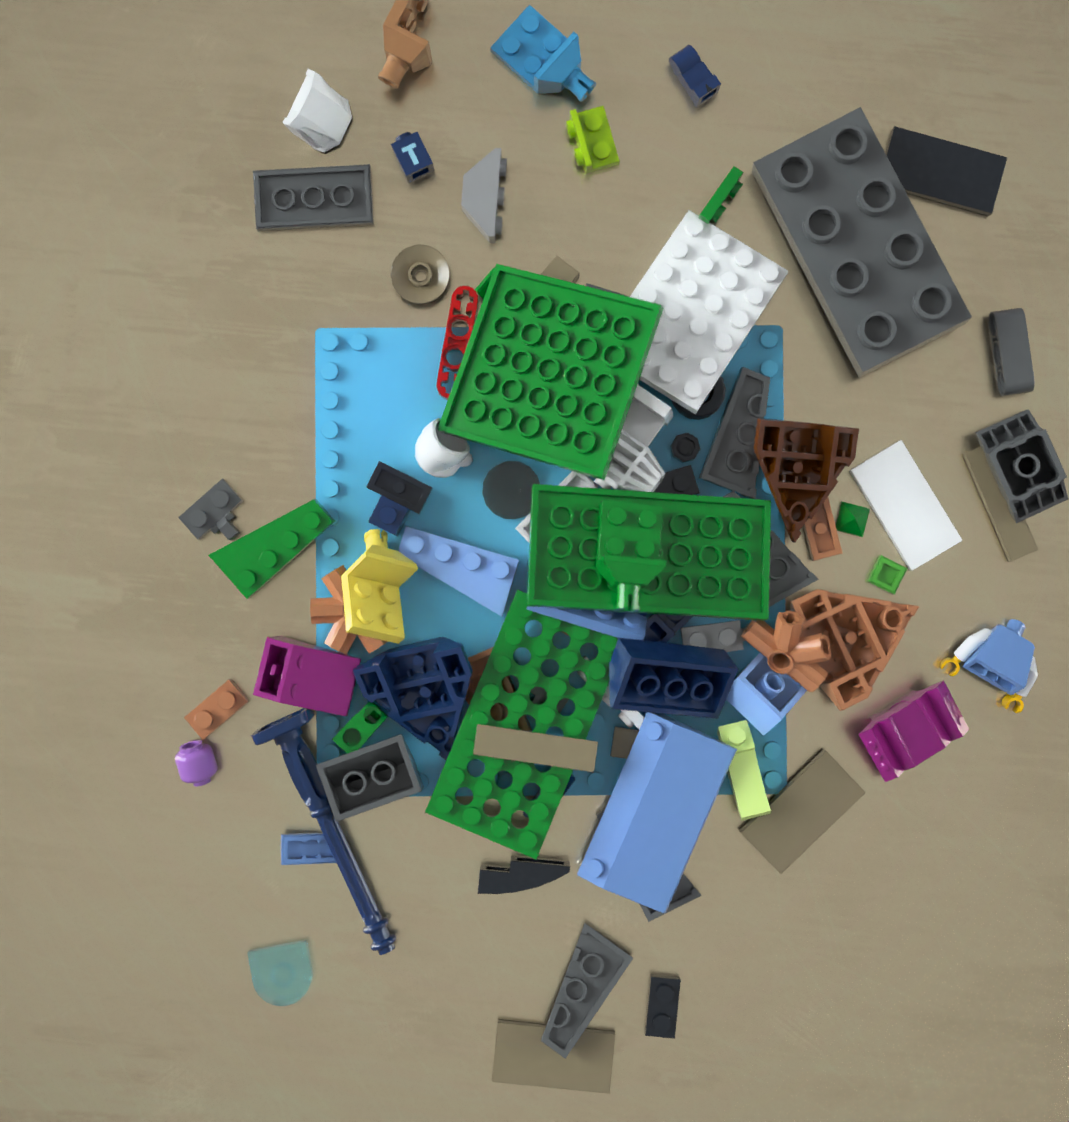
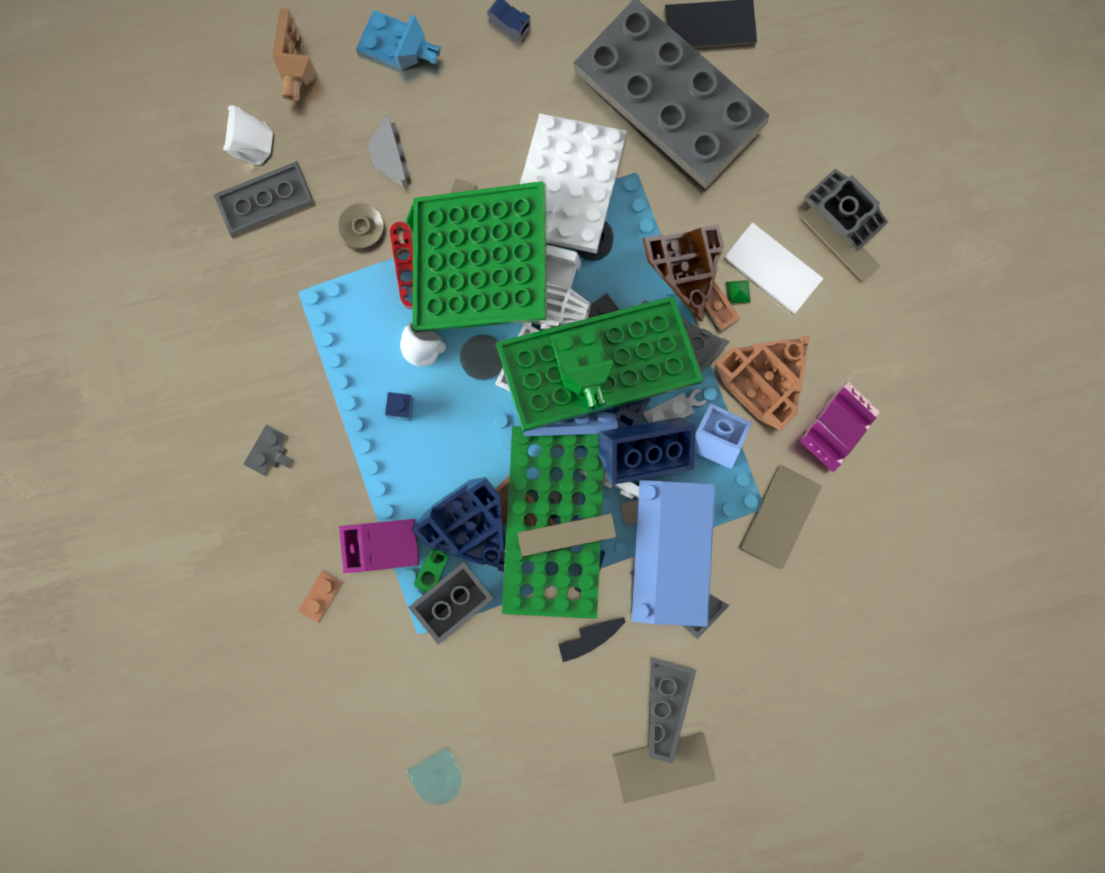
camera: 20 degrees left, 5 degrees down
medium lavender head [175,740,218,786] -> none
green wing [209,499,335,599] -> none
dark blue piece [251,708,396,955] -> none
medium blue plate [281,832,336,865] -> none
nougat piece [310,565,388,655] -> none
light yellow plate [341,529,418,644] -> none
black plate [366,461,433,514] -> none
dark blue brick [391,132,435,183] -> none
light blue wing [398,526,519,617] -> none
lime bracket [566,106,620,174] -> none
black plate [645,974,681,1039] -> none
black tile [670,433,700,463] -> none
green plate [698,166,744,224] -> none
dark grey wing [699,367,770,499] -> none
yellowish green slope [717,720,771,821] -> none
nougat piece [741,610,831,693] -> none
bright green tile [866,555,908,595] -> none
medium blue torso [940,619,1038,713] -> none
dark grey beam [989,308,1035,396] -> none

